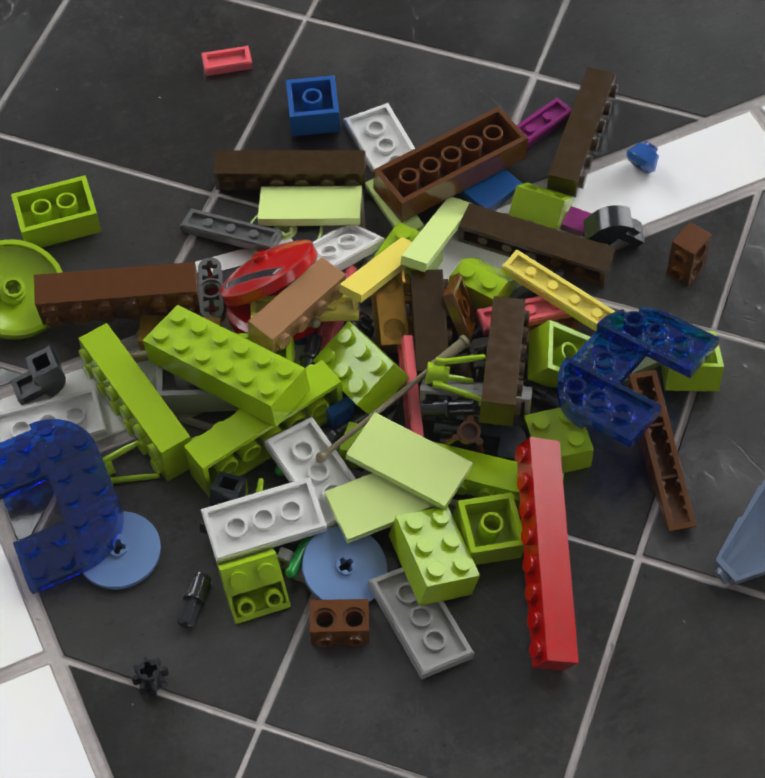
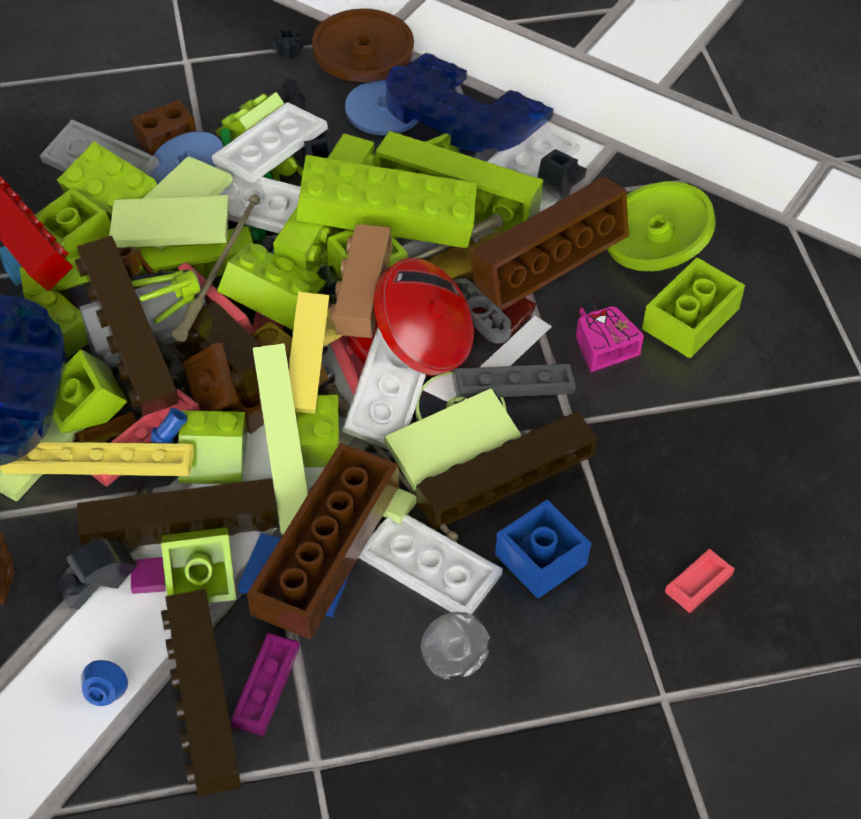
camera: 145 degrees right, 5 degrees down
none -> blue pin [150,408,188,443]
none -> reddish brown dish [312,8,414,82]
none -> clear tile [420,612,489,679]
none -> dark pink torso [576,303,644,372]

